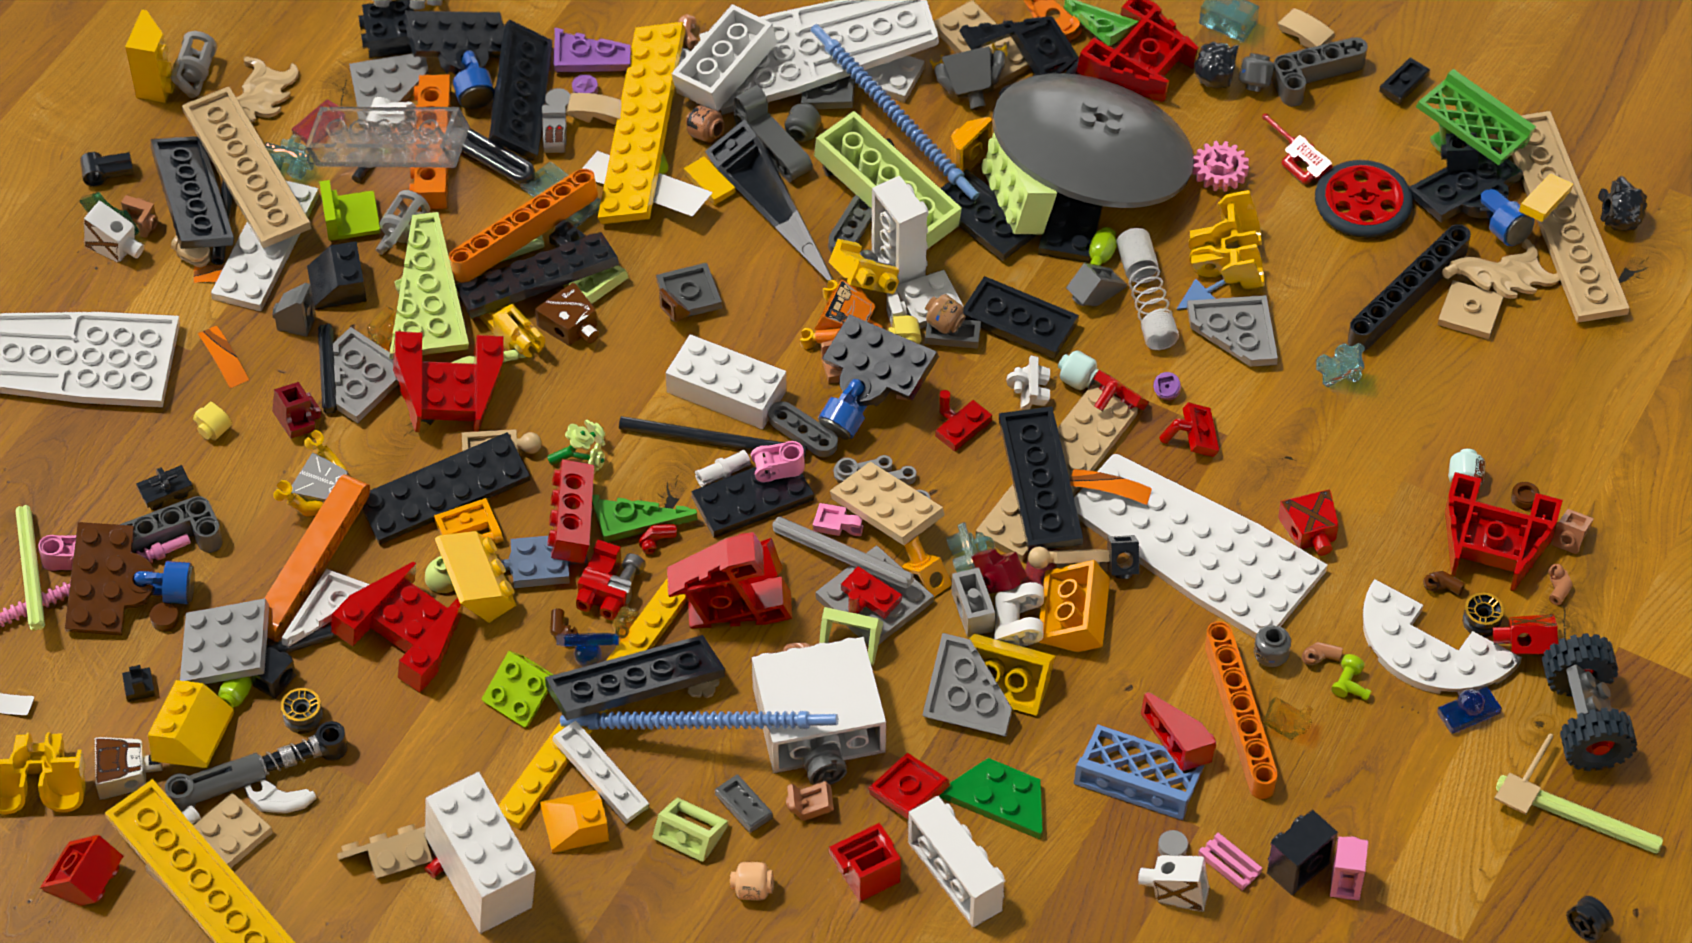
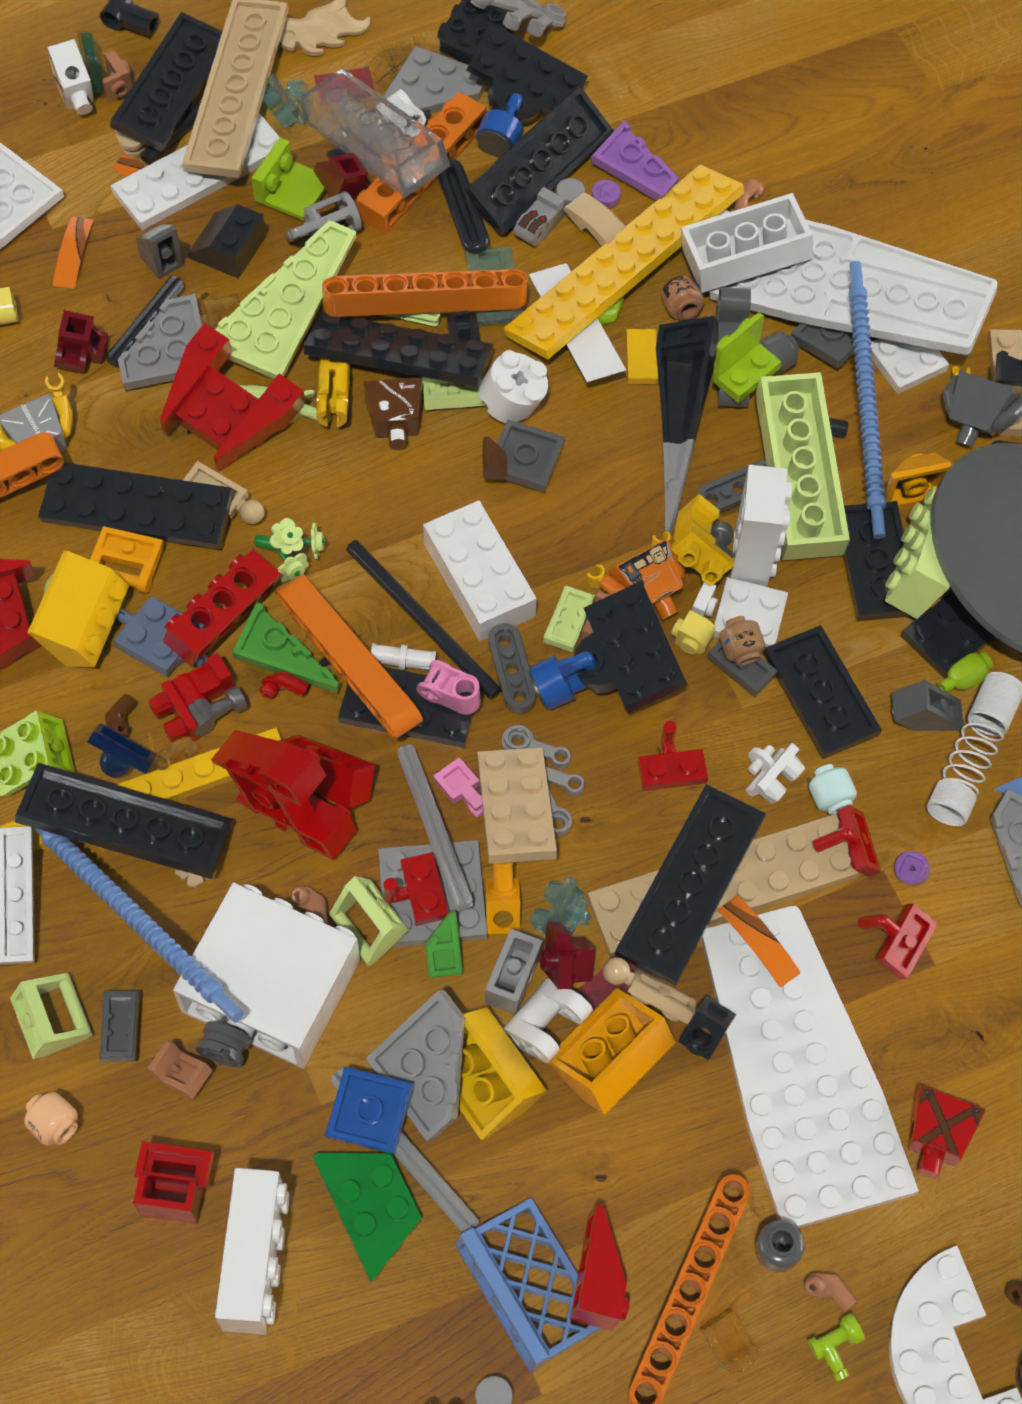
camera: 35 degrees right, 10 degrees up
red tile [868,752,950,820] -> none
none -> orange beam [275,574,423,740]
none -> dark red brick [313,152,371,203]
none -> blue tile [325,1067,414,1155]
none -> light grey axle [331,1068,479,1233]
none -> bright green tile [425,910,463,978]
none -> white brick [479,350,548,423]
none -> yellowish green plate [543,585,595,653]
none -> lime bracket [712,312,782,403]

